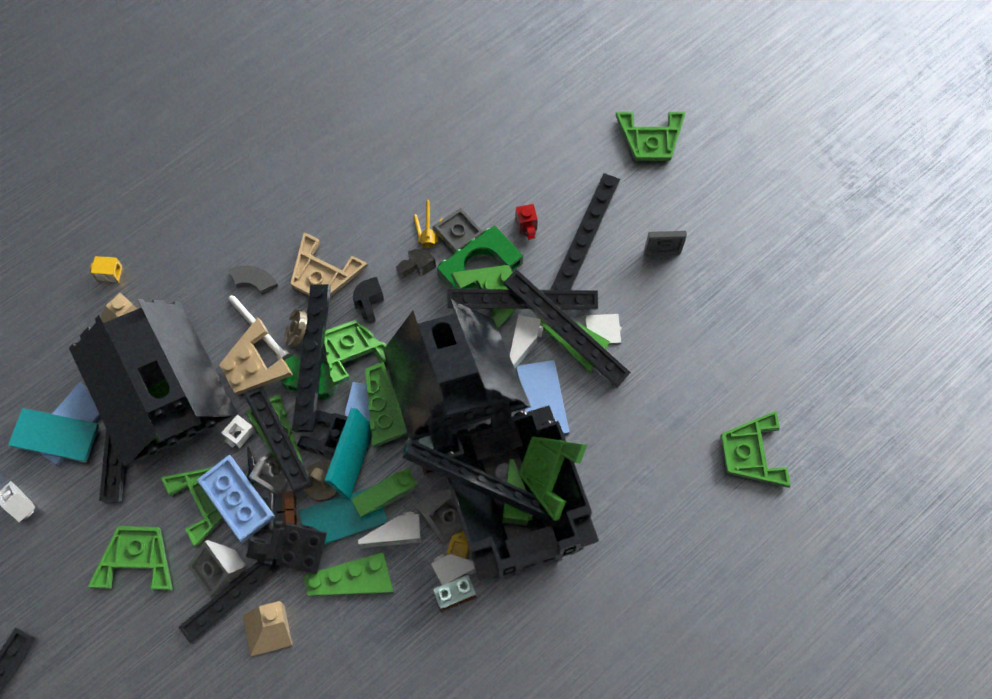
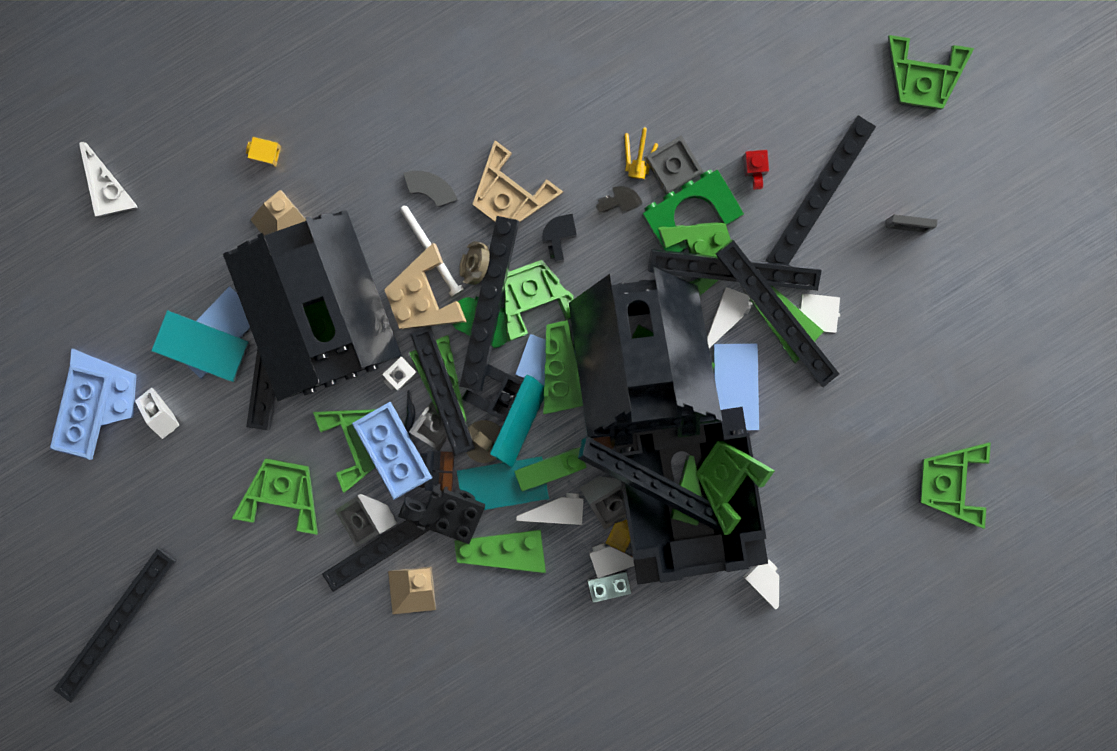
camera: 10 degrees right, 20 degrees up
none -> white slope [743,560,779,609]

